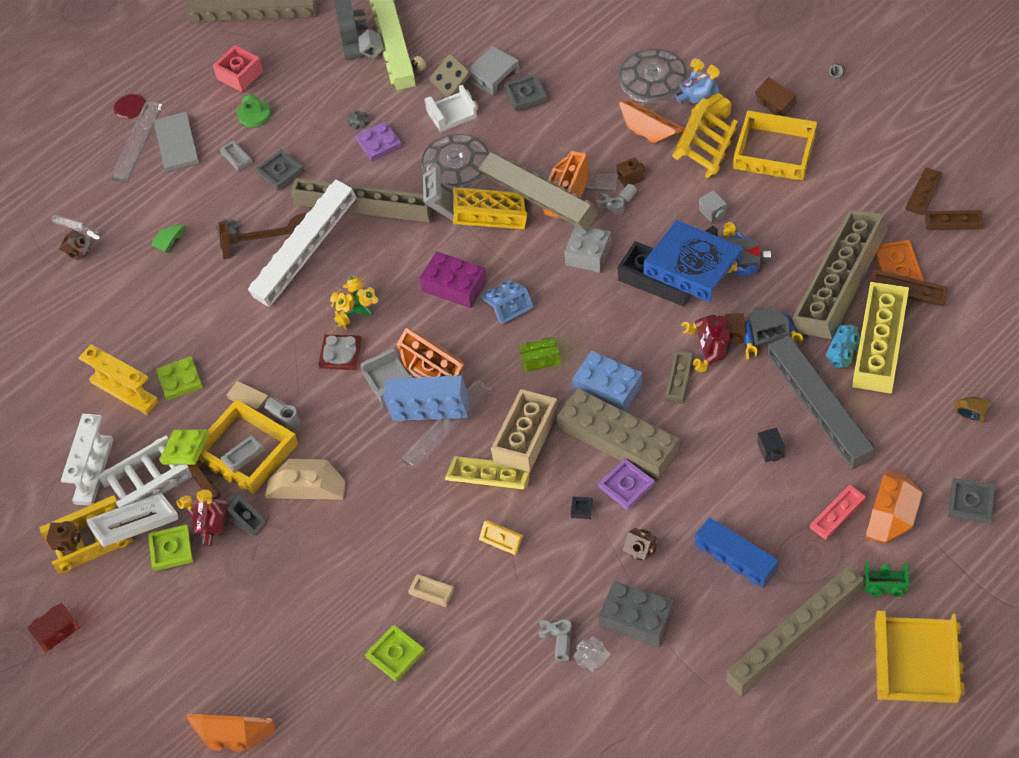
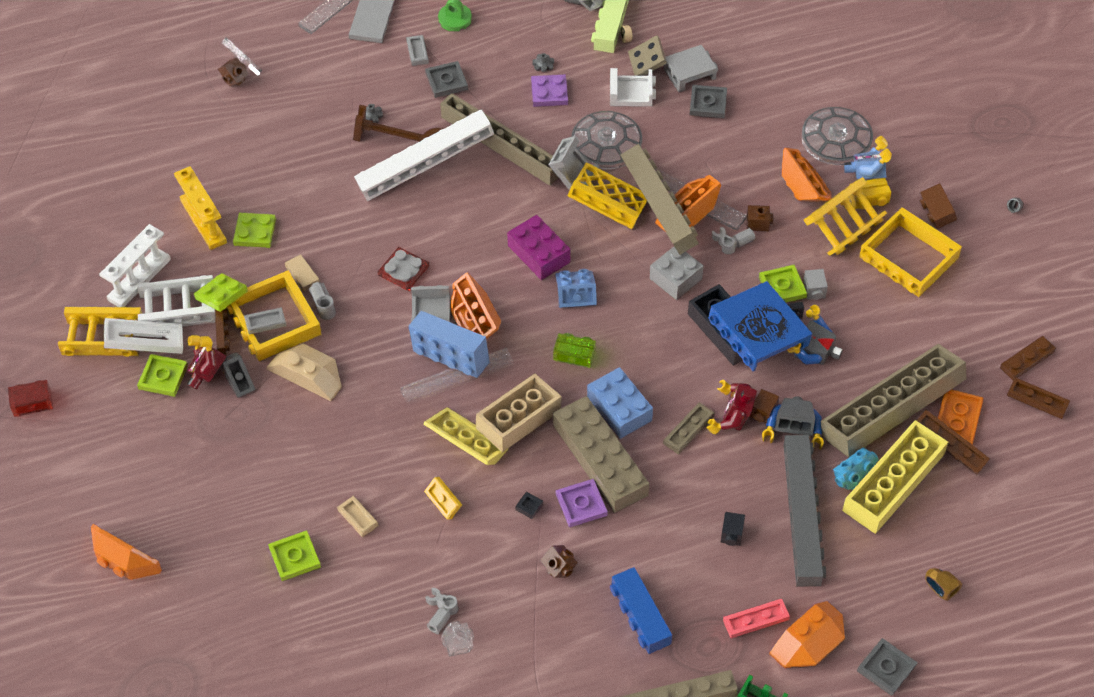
camera: 20 degrees right, 0 degrees up
reddish brown brick [46,521,81,552] -> none
bright green slope [151,224,186,253] -> none
yellow plant [330,276,378,330] -> none
dark grey brick [599,581,673,648] -> none
none -> lime plate [759,265,807,303]

